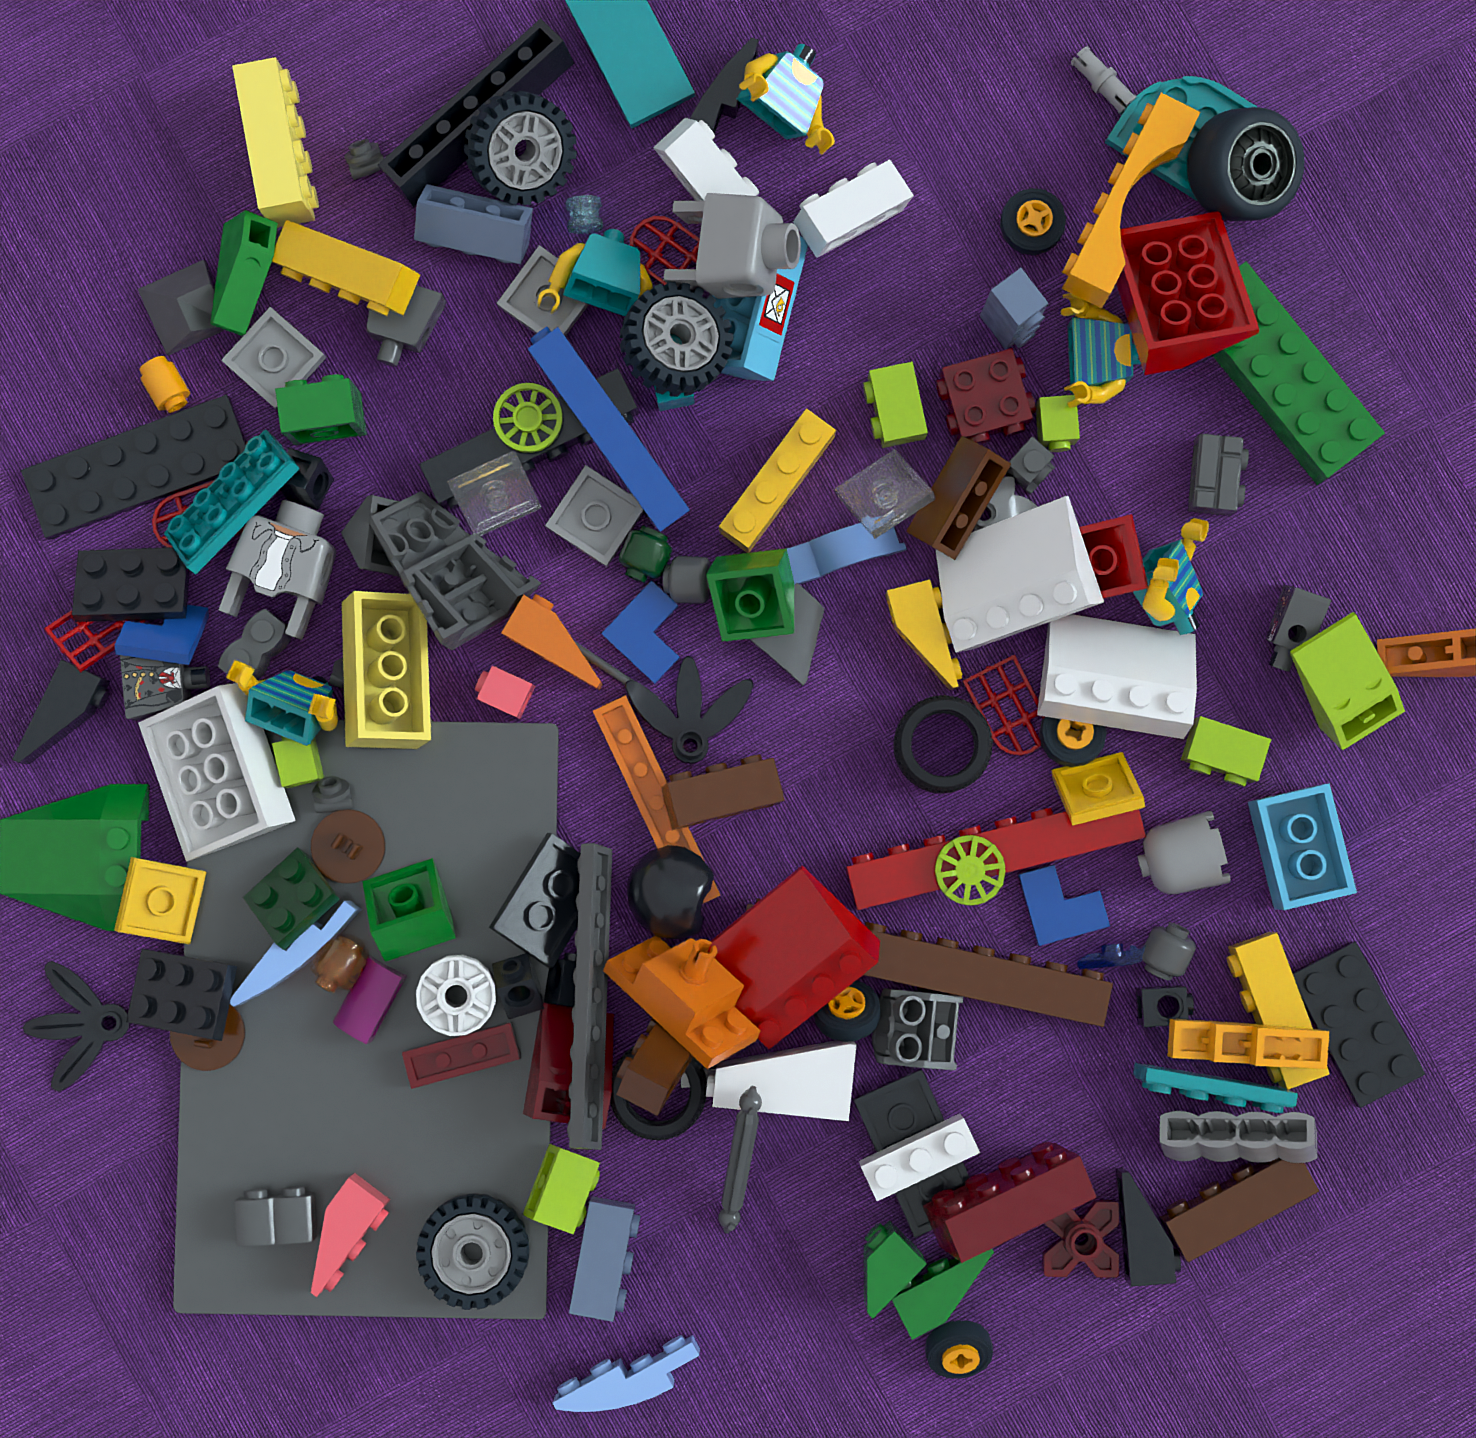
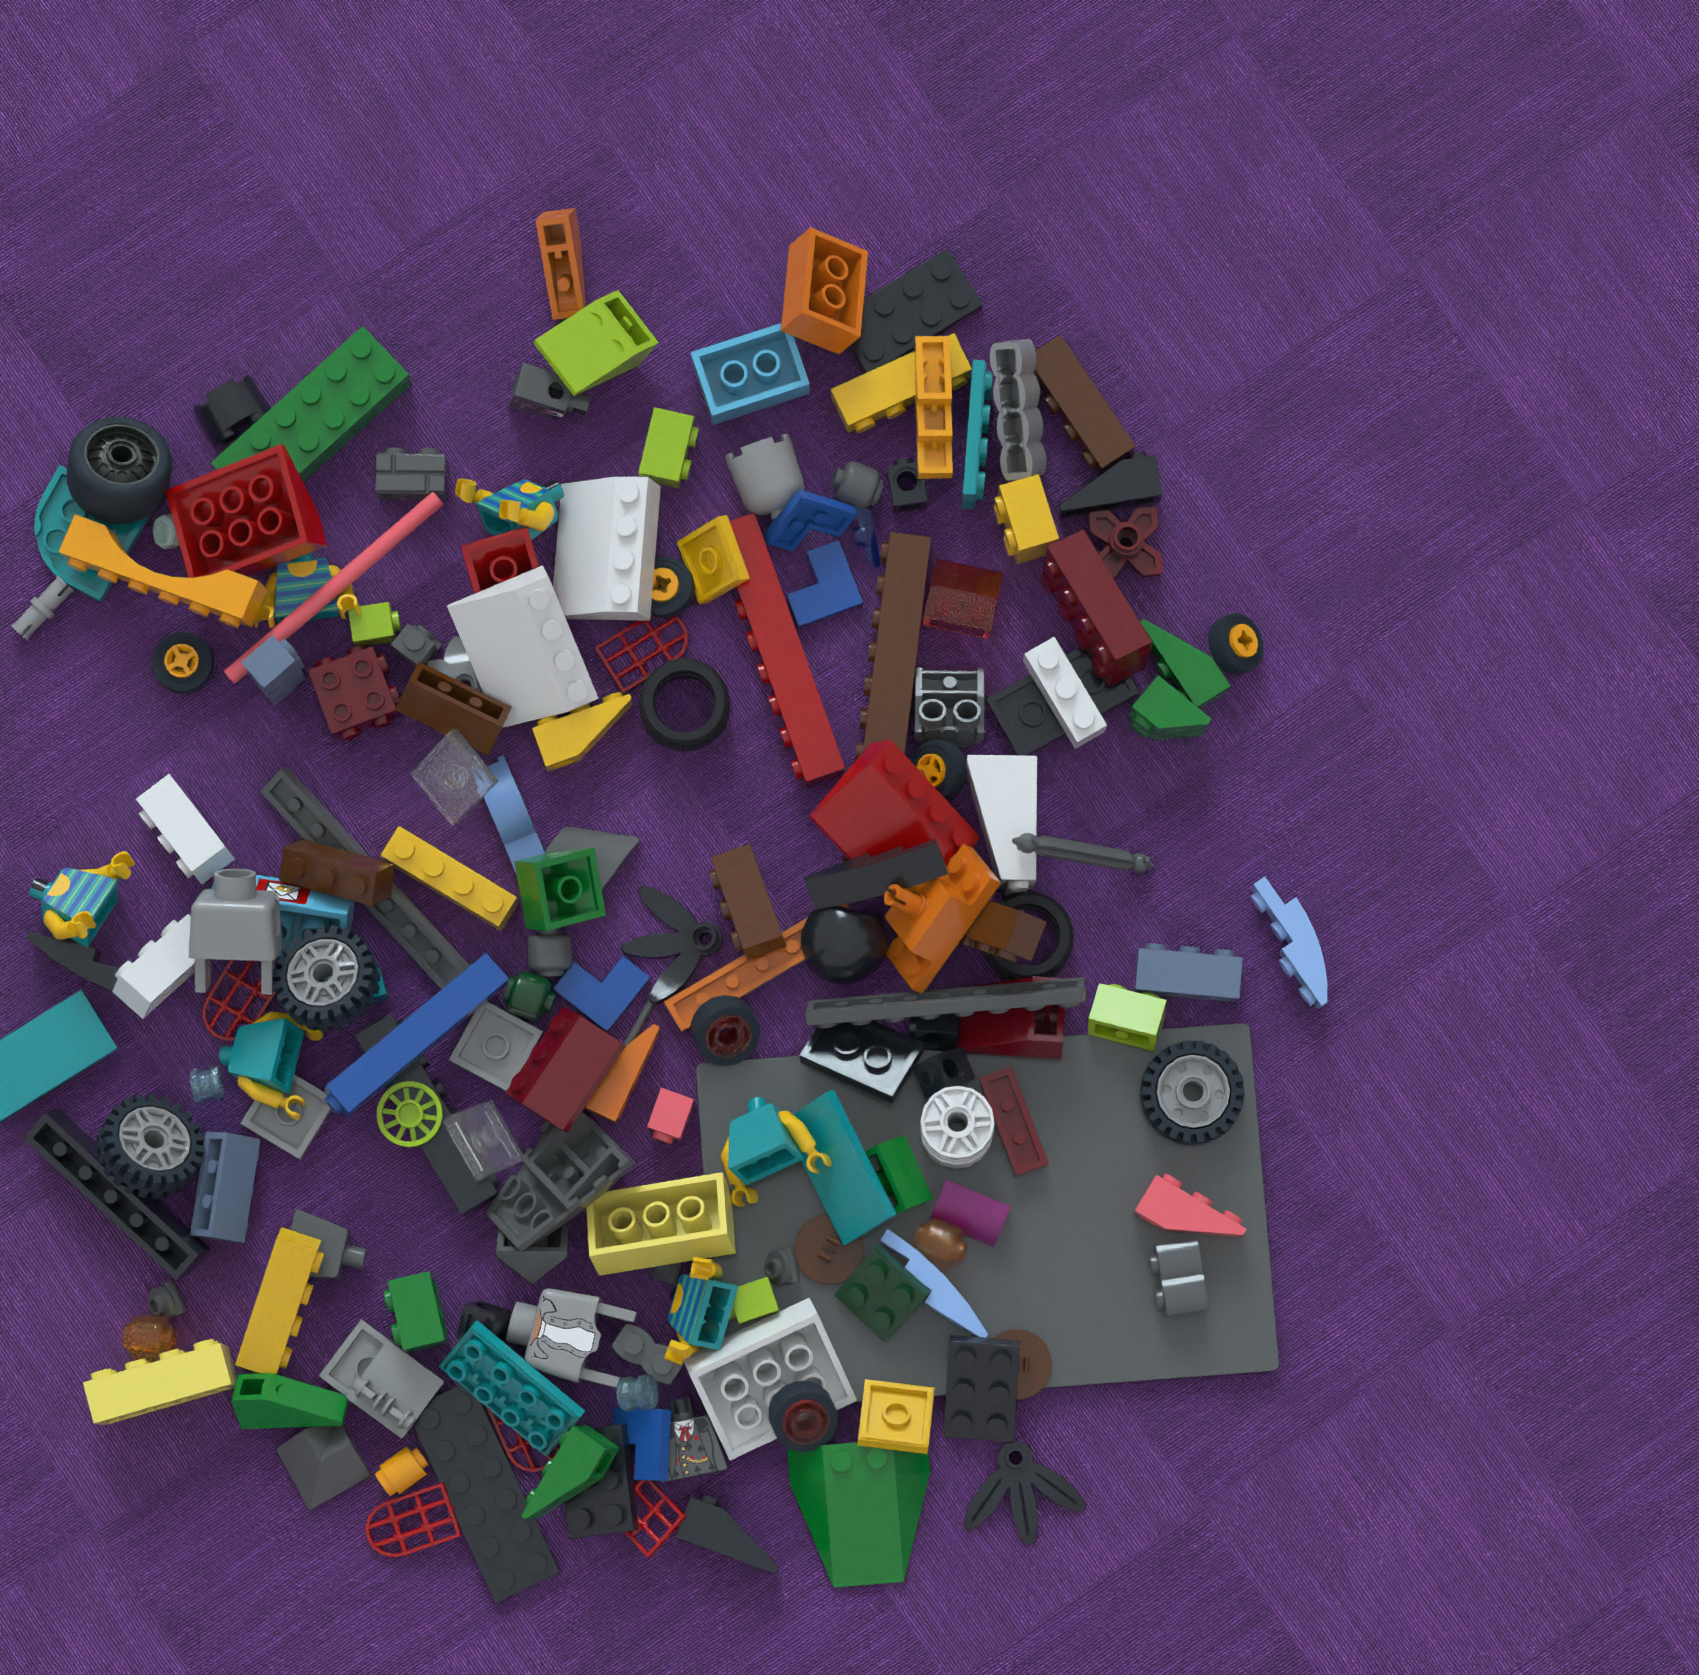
camera: 100 degrees left, 5 degrees down
lime brick [863,362,928,448] -> none
lime wheel [935,835,1005,906] -> none
none -> clear orange head [122,1314,178,1361]
none -> light aqua tile [152,514,179,549]
none -> black cylinder [194,375,271,446]
none -> coral piece [223,492,444,684]
none -> dark grey plate [260,766,470,990]
none -> reddish brown brick [279,839,395,906]
none -> light grey hinge [346,1340,444,1439]
none -> red window [365,1482,462,1558]
none -> dark red slope [505,1007,626,1133]
none -> green slope [521,1425,620,1519]
none -> clear light blue wheel [616,1374,659,1412]
none -> wheel [690,995,760,1065]
none -> teal torso [721,1097,832,1207]
none -> blue tile [763,489,858,552]
none -> wheel [769,1381,838,1452]
none -> orange brick [781,227,868,354]
none -> teal tile [793,1090,897,1246]
none -> black slope [804,839,949,910]
none -> clear red slope [923,558,1004,639]
none -> yellow brick [993,474,1059,564]

